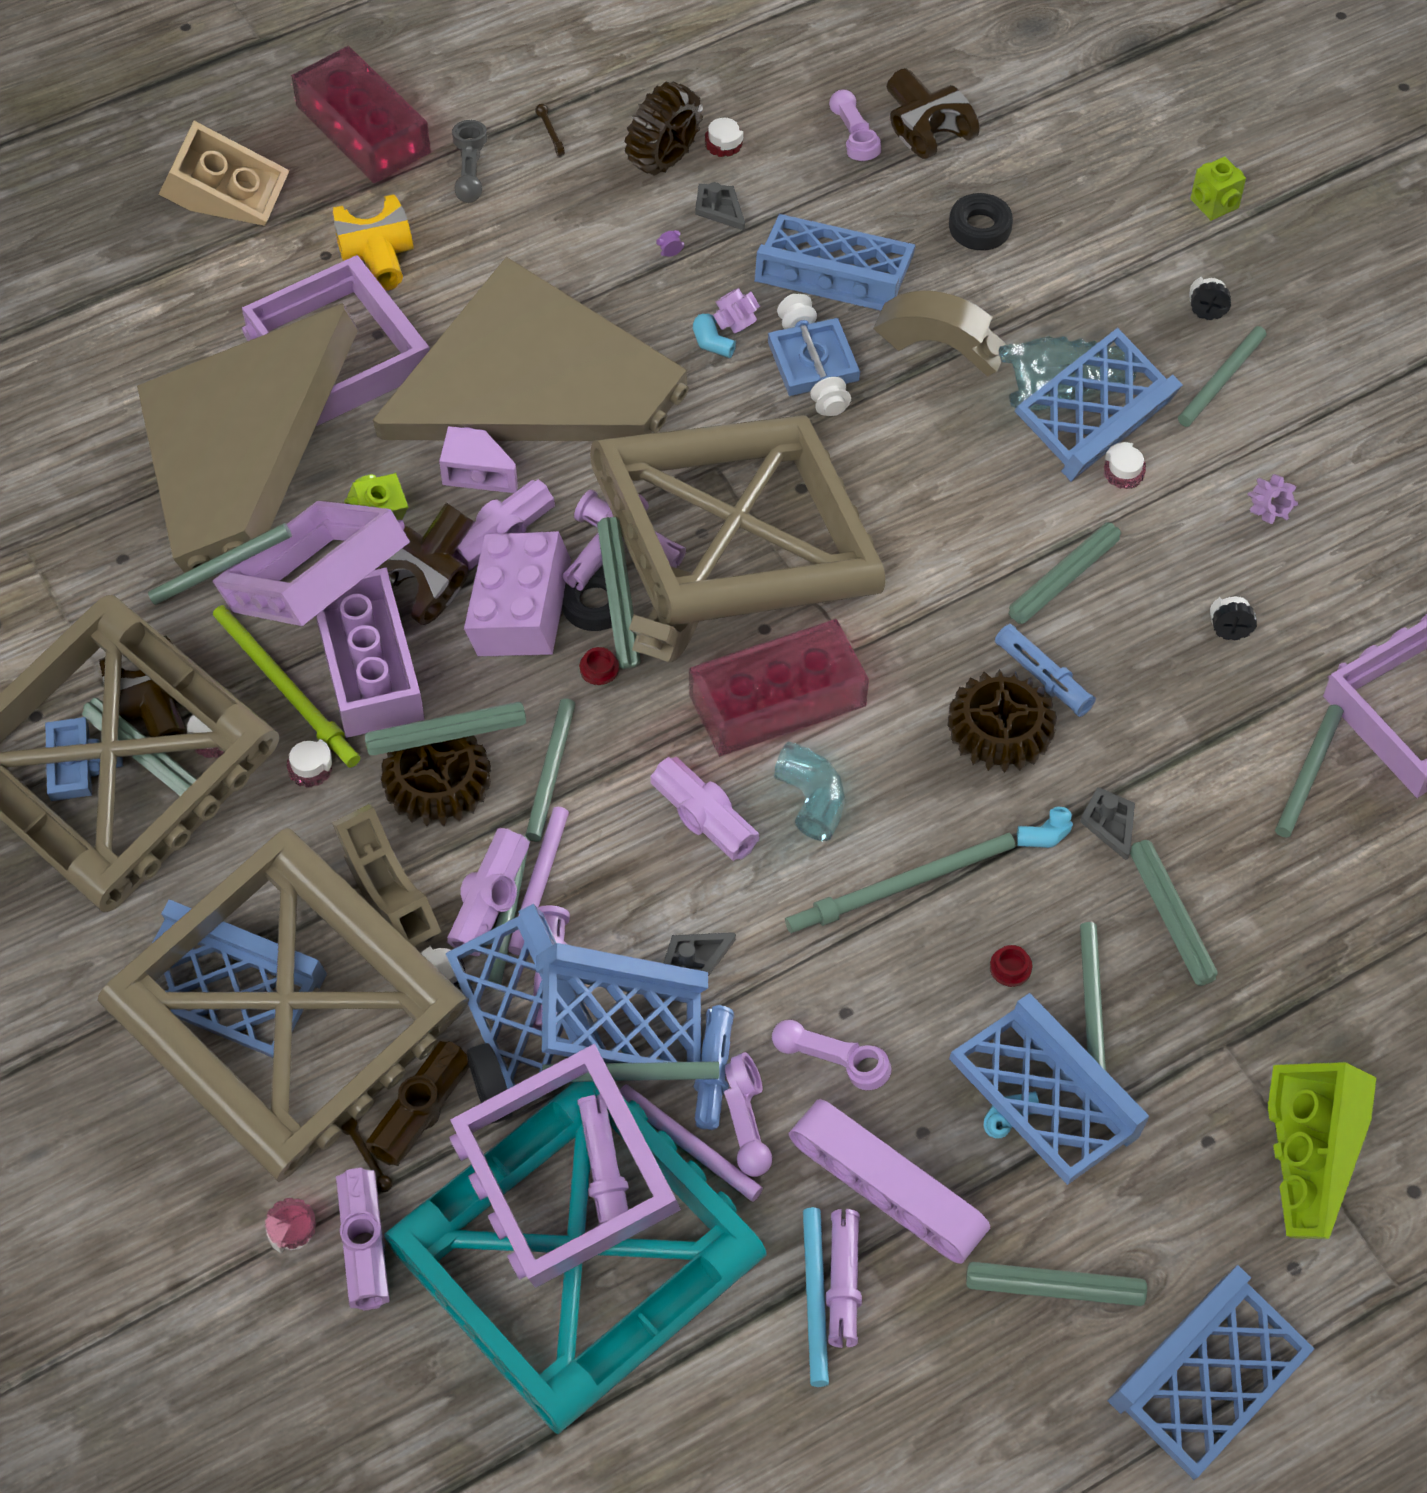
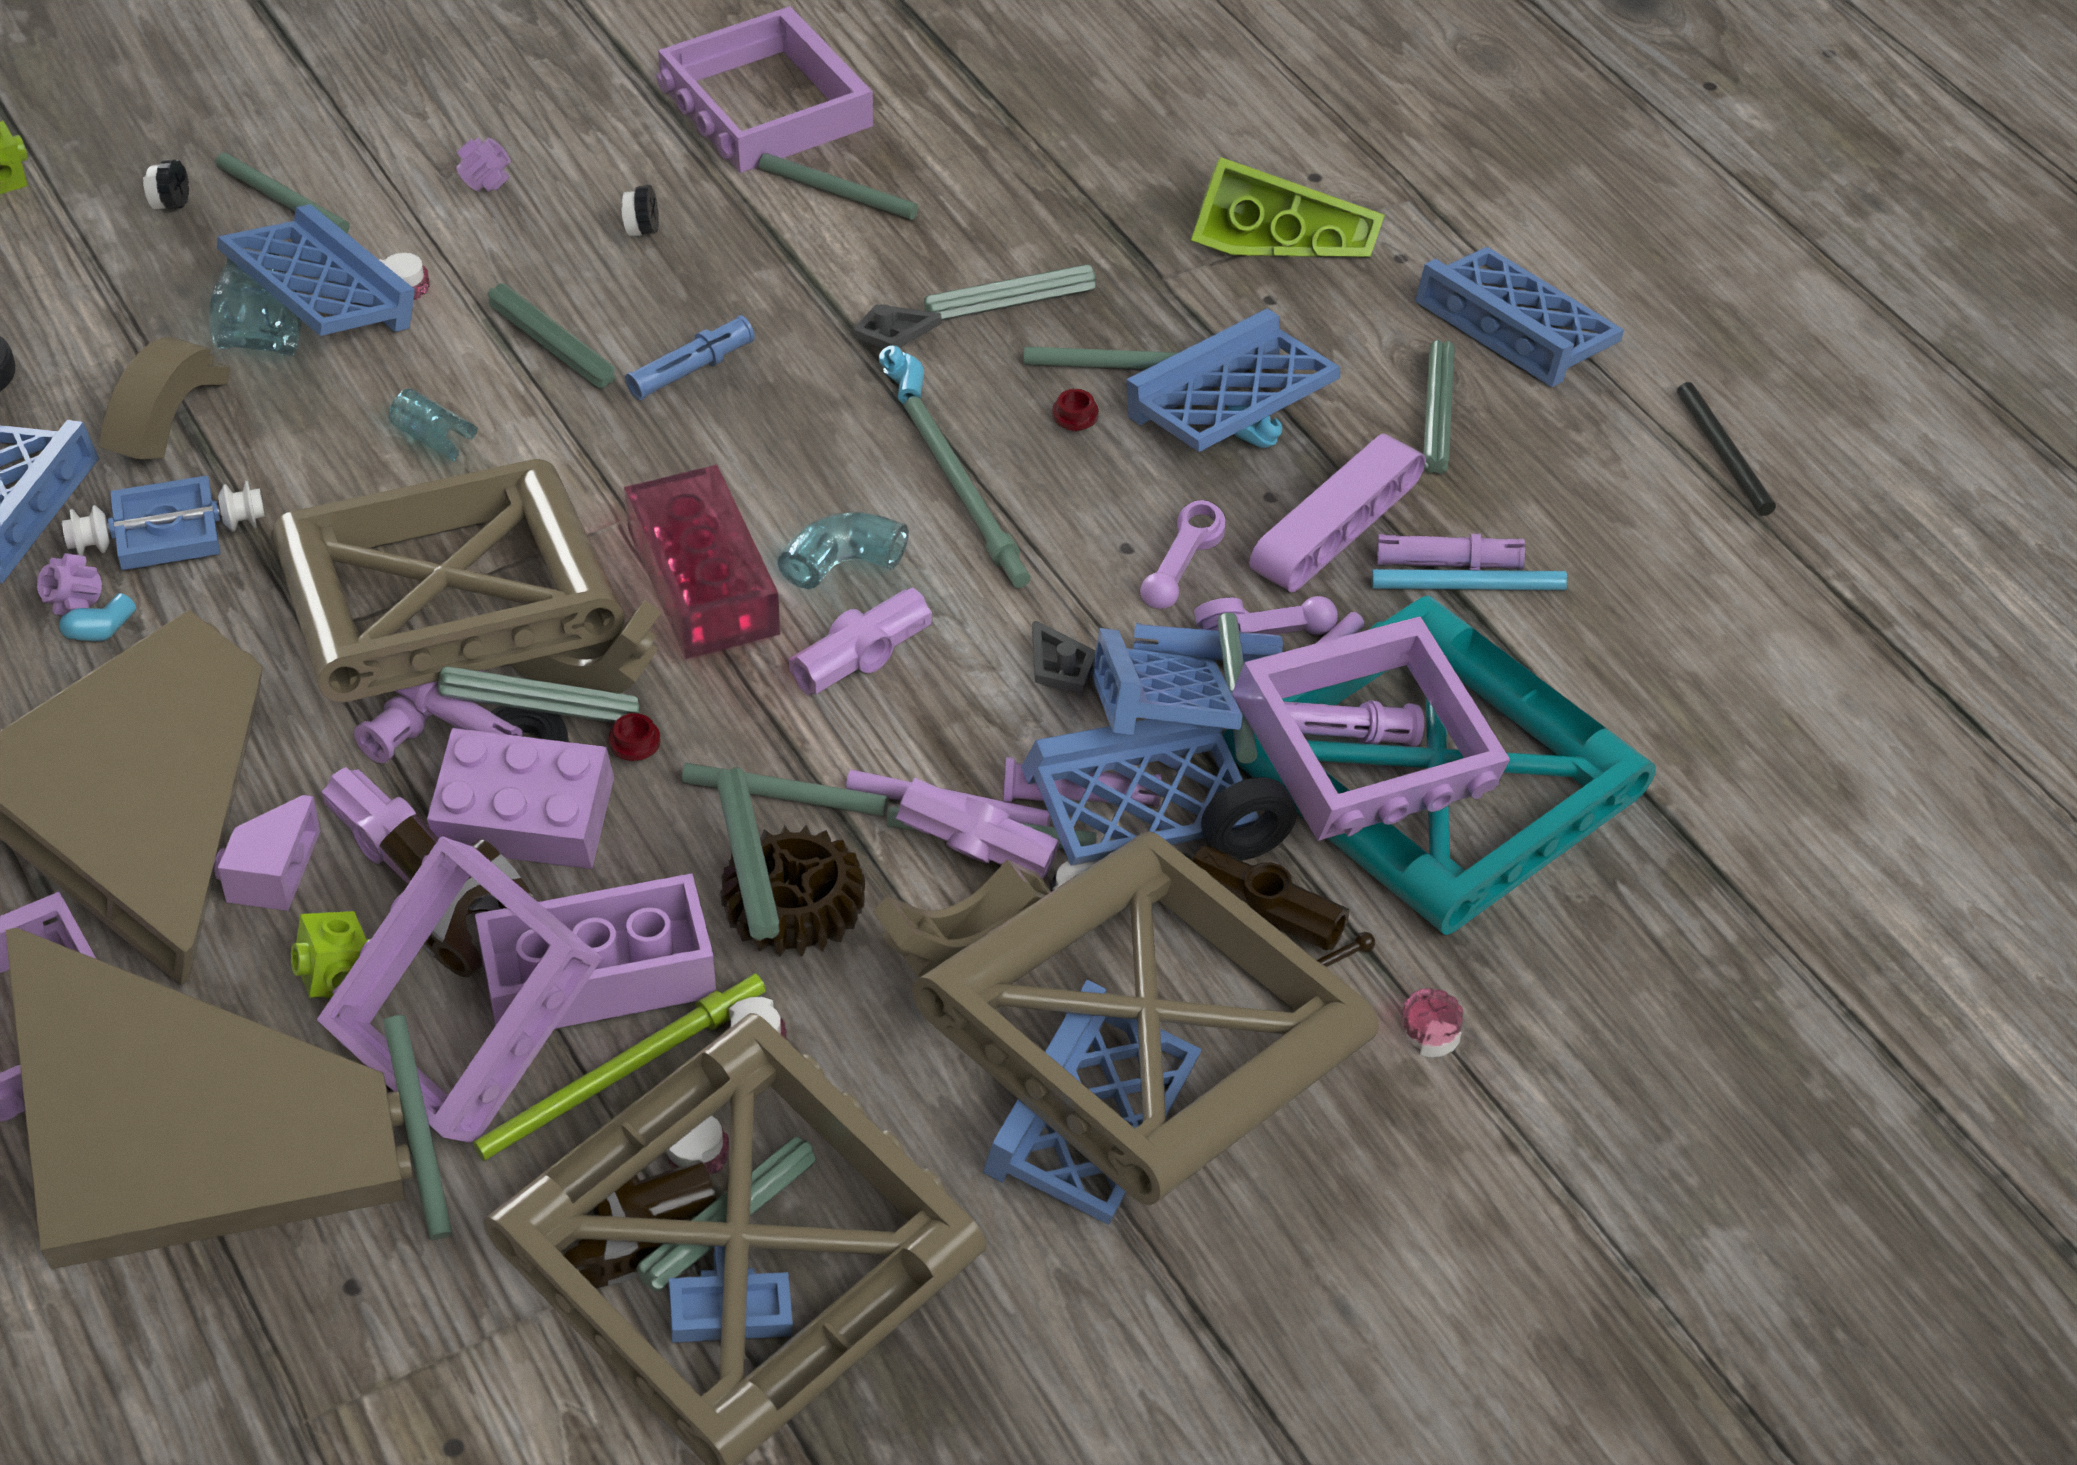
camera: 90 degrees left, 10 degrees down
lavender piece [336,1168,390,1311] -> none
dark brown gear [947,669,1057,773] -> none
none -> clear light blue hinge [389,388,478,461]

